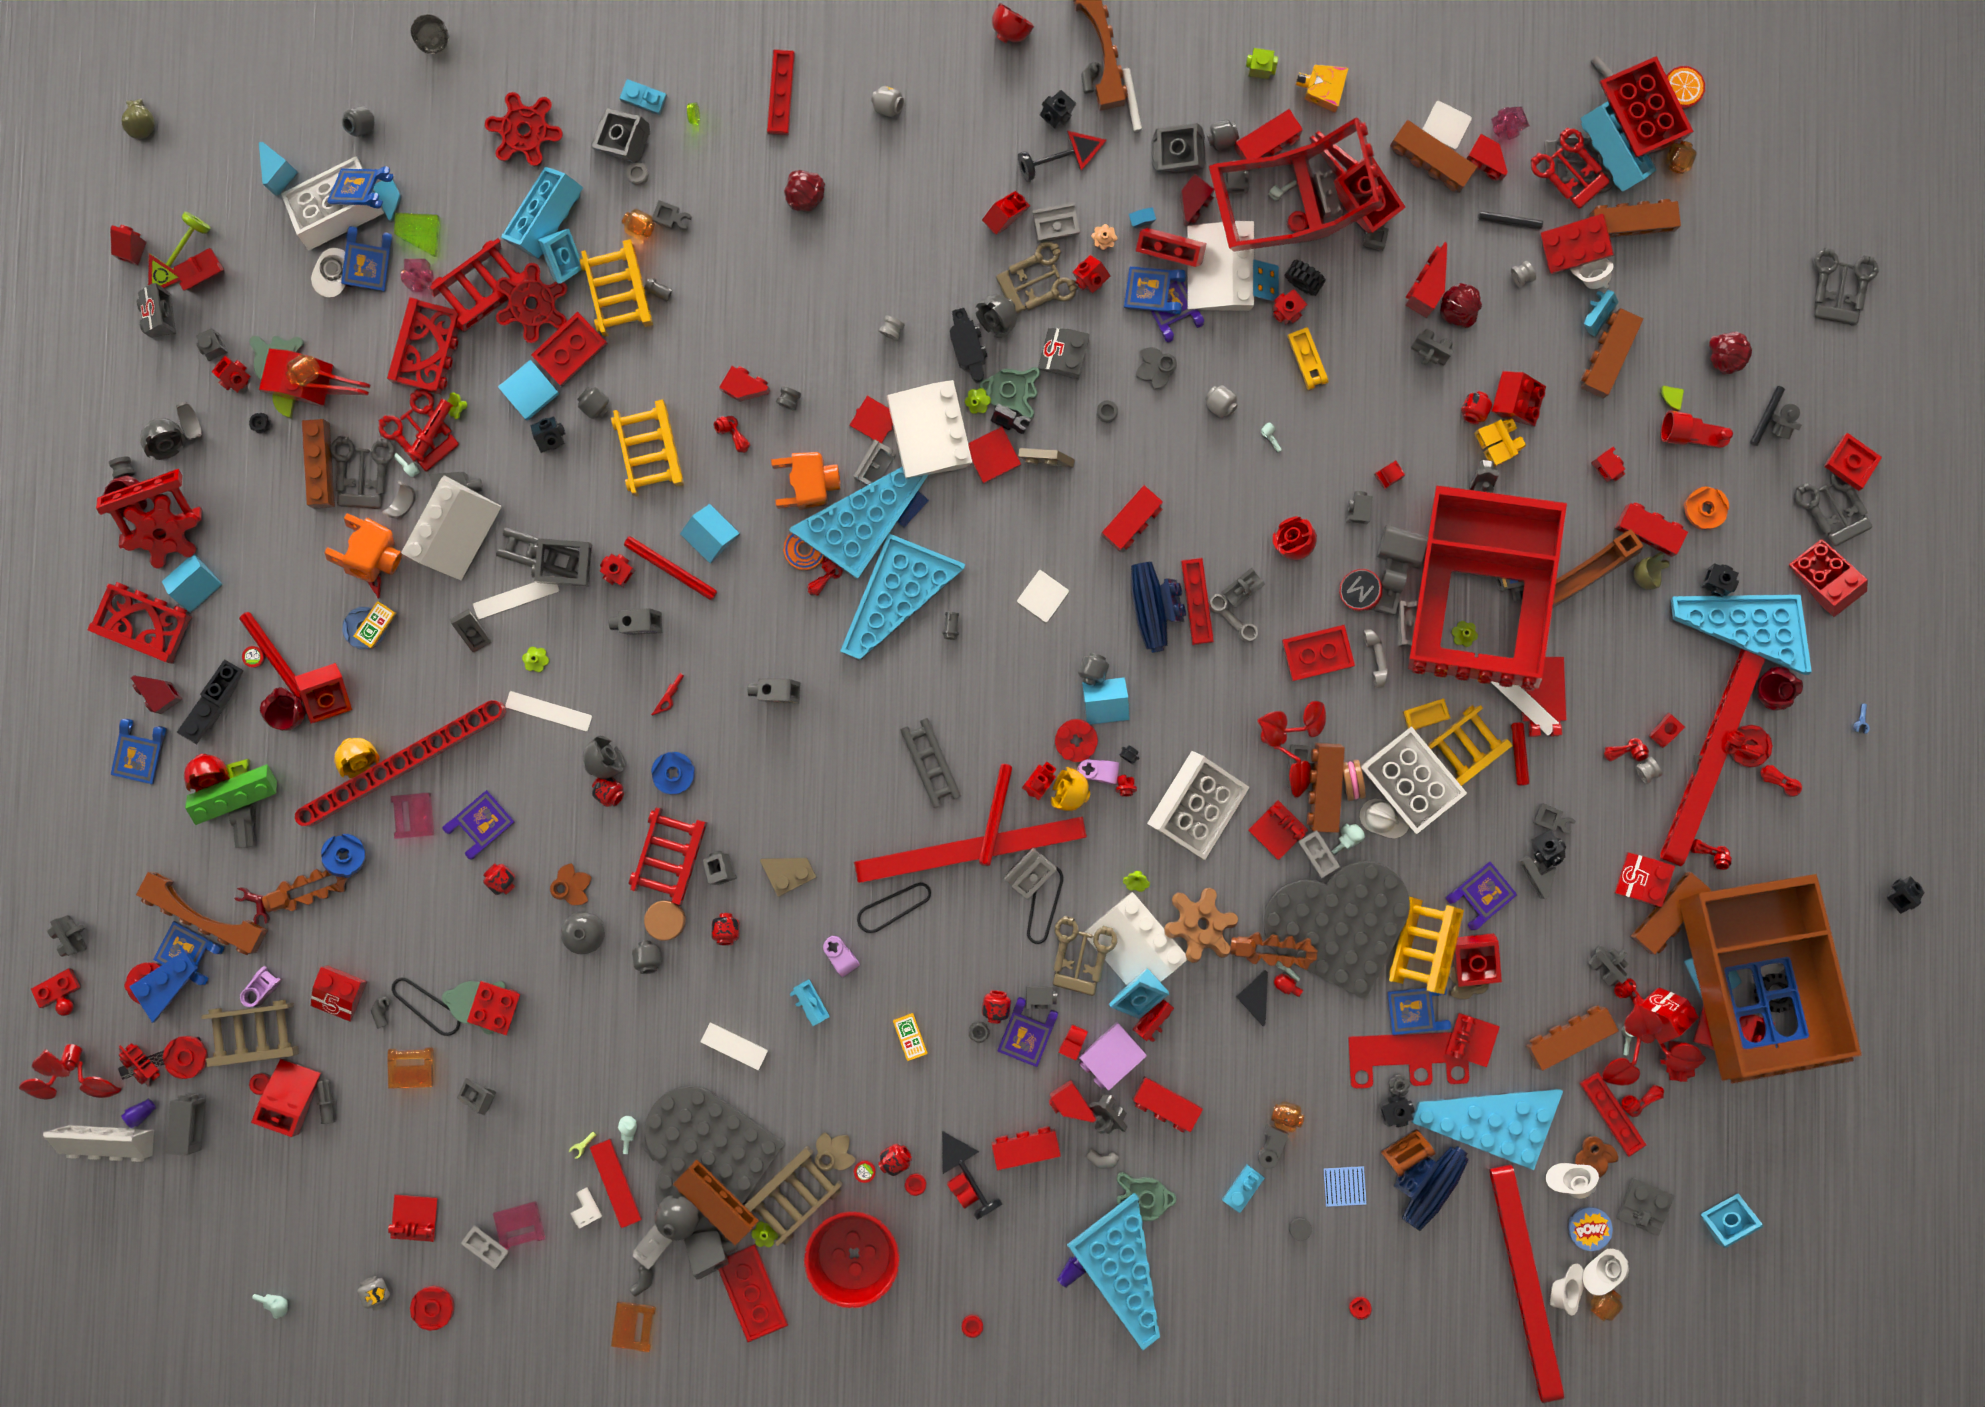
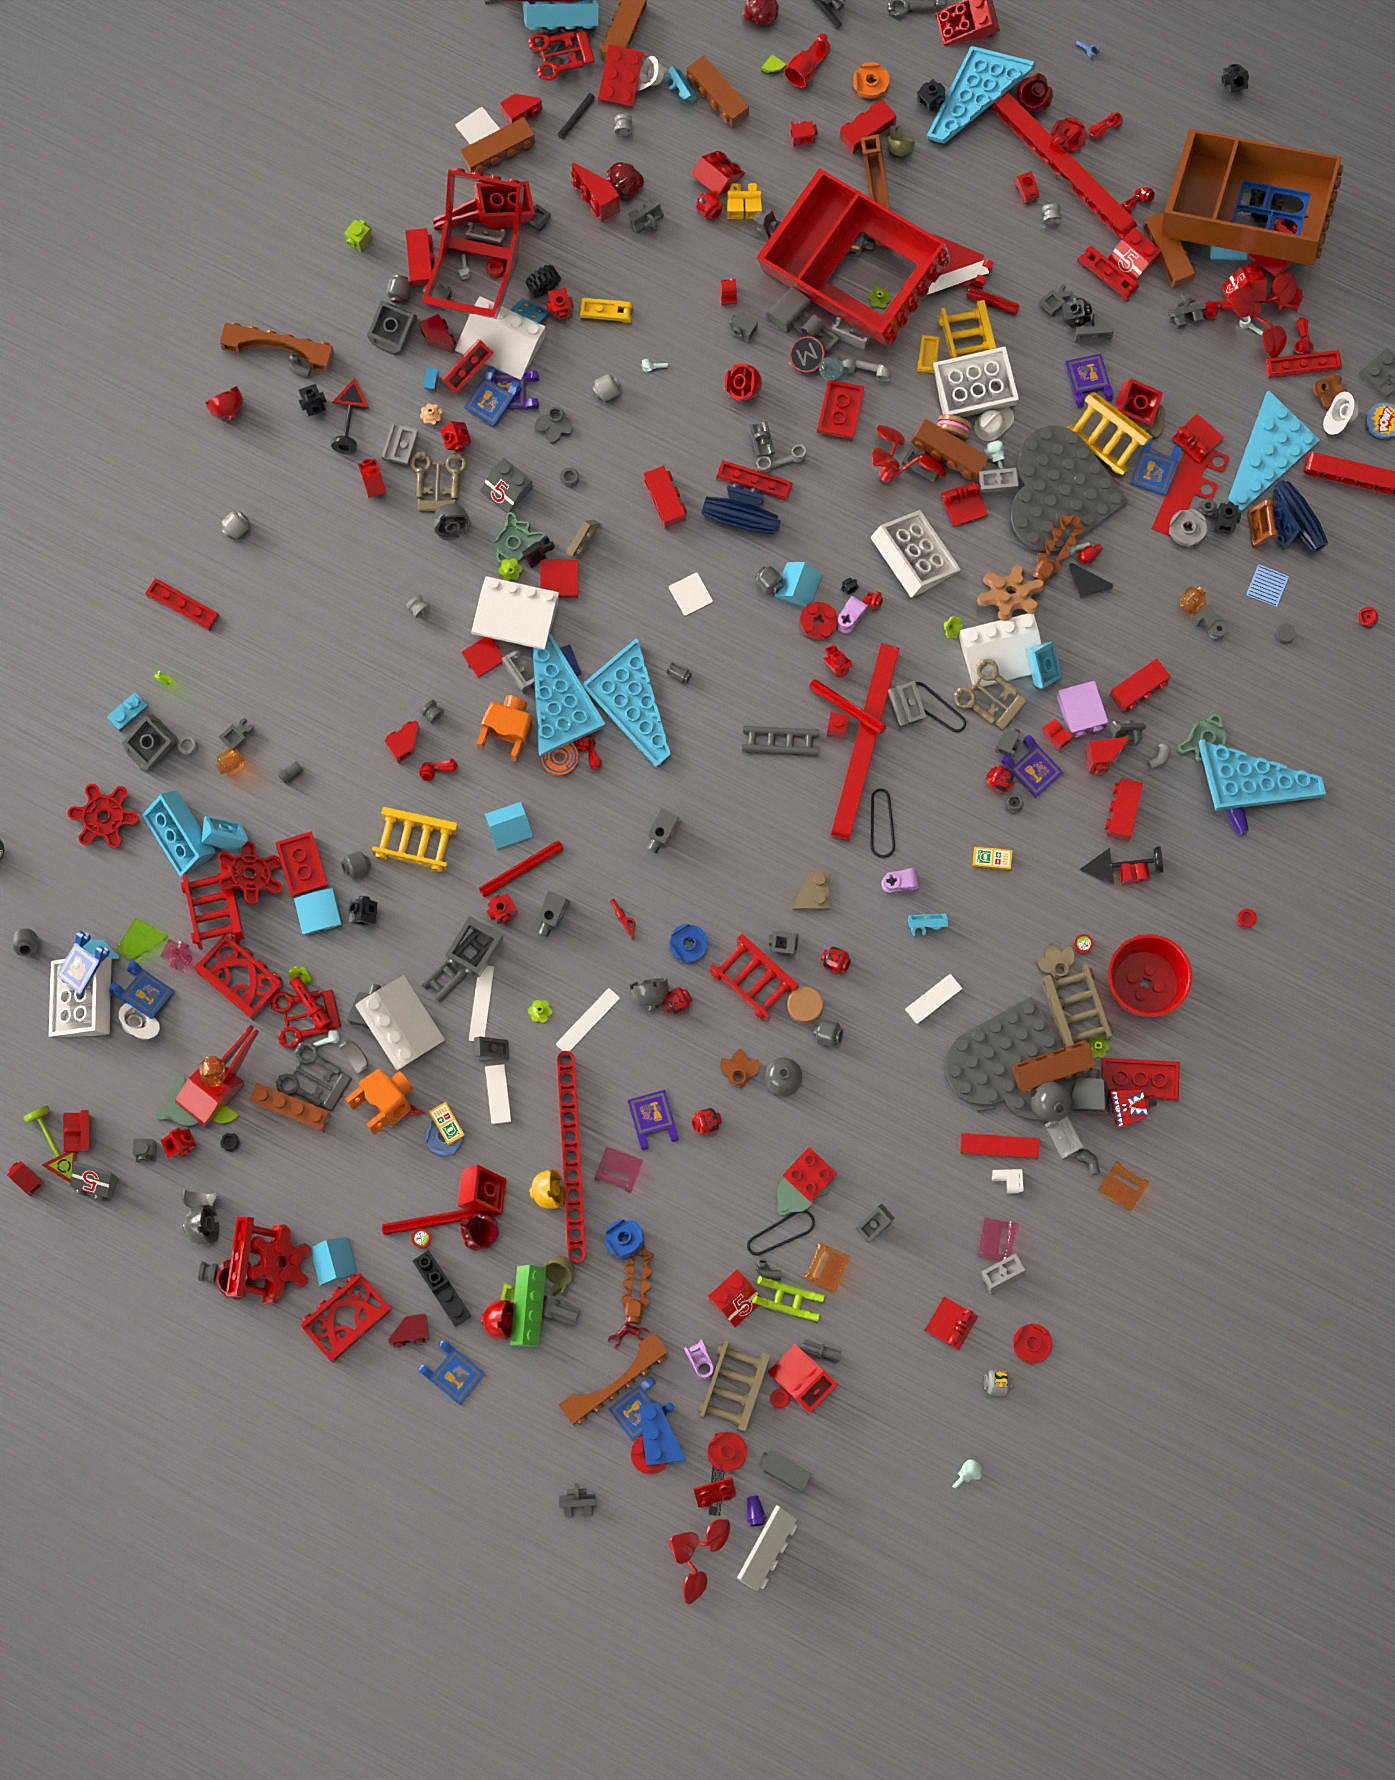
camera: 65 degrees left, 10 degrees down
red plate [31,968,81,1016] -> none
medium azure slope [259,142,298,196] -> none
yellowish green hand [569,1132,597,1159] -> none
yellow fence [579,239,653,337] -> none
light aqua piece [618,1116,637,1154] -> none
dark red hair [784,170,825,211] -> none
red head [878,1144,912,1176] -> none
red tile [905,1173,927,1196] -> none
black hinge [949,308,988,383] -> none
yellow cylinder [1051,767,1090,811] -> none
white bar [1122,68,1142,132] -> none
red plate [1132,999,1174,1042] -> none
medium azure plate [1222,1165,1265,1213] -> none
yellow torso [1295,65,1348,113] -> none
clear pink brick [1491,107,1530,140] -> none
dark orange brick [1526,1005,1619,1071] -> none
red piece [1604,738,1649,762] -> none
none -> white tile [485,1064,511,1125]
none -> olive piece [546,1256,575,1295]
none -> lime piece [752,1276,826,1322]
none -> clear light blue head [819,355,844,381]
none -> red brick [827,712,849,739]
none -> red plate [1077,246,1139,300]
none -> torso [1109,1088,1157,1128]
none -> light grey plate [1169,509,1207,548]

